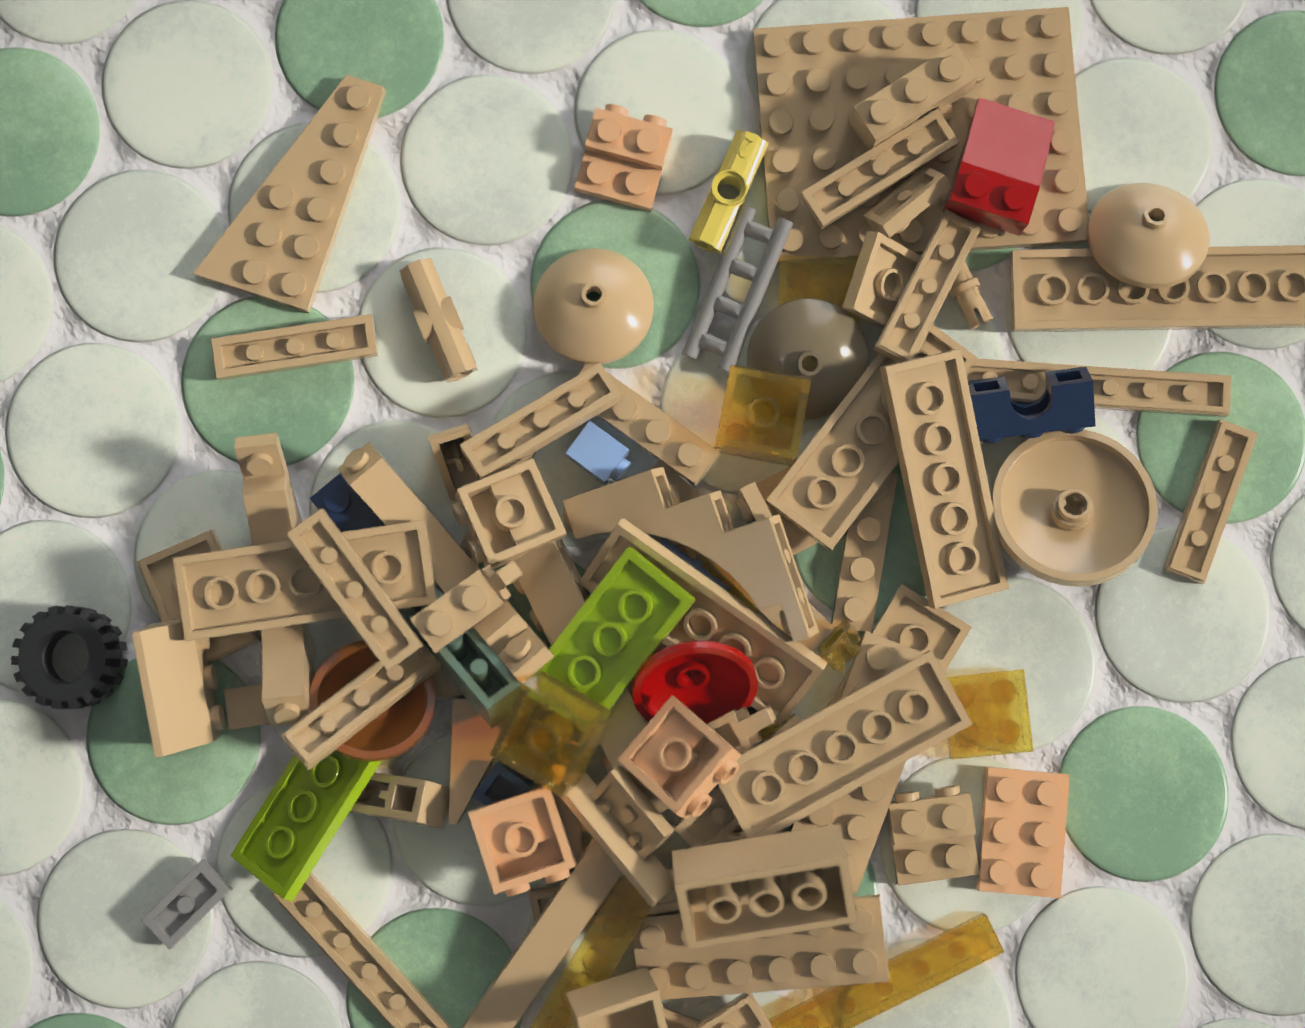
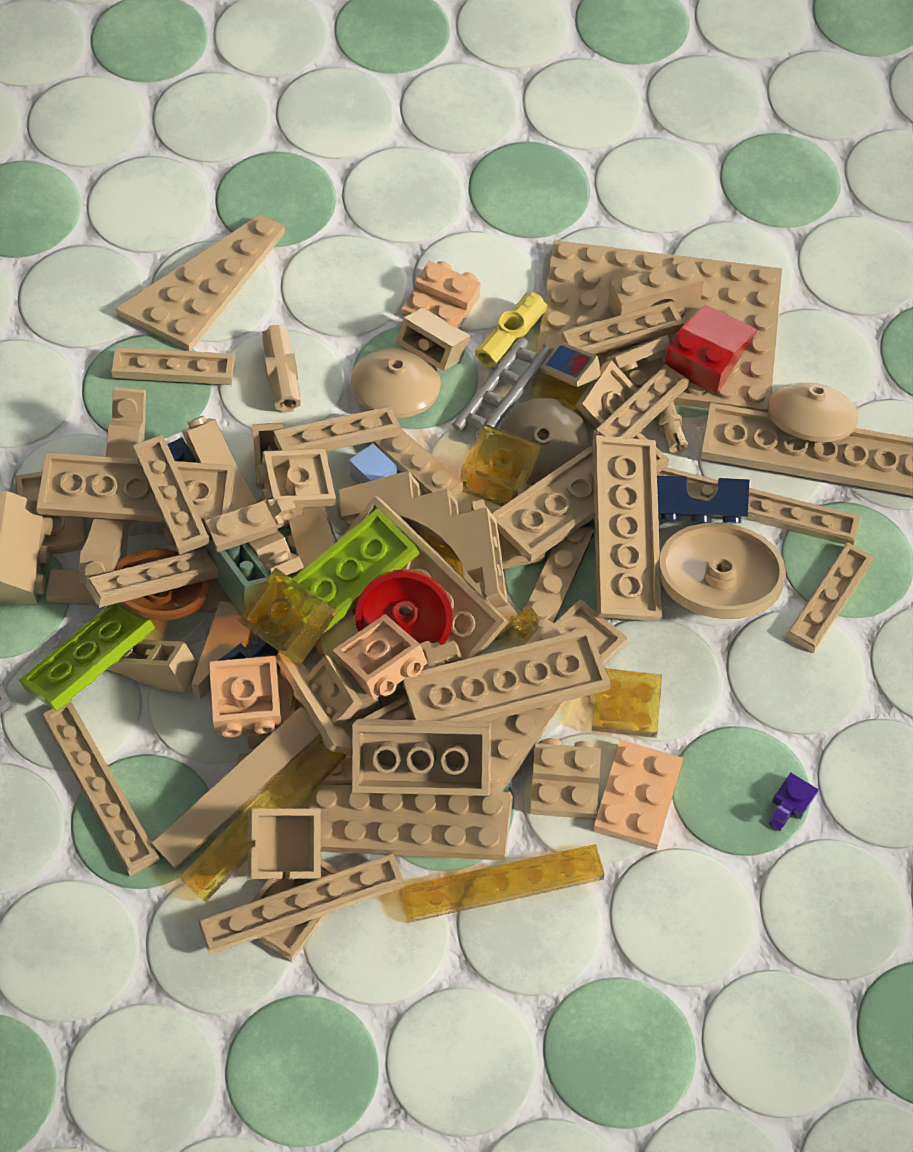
camera: 15 degrees right, 25 degrees down
none -> tan brick [396,307,470,371]
none -> slope [540,342,601,387]
none -> dark purple plate [769,772,819,831]

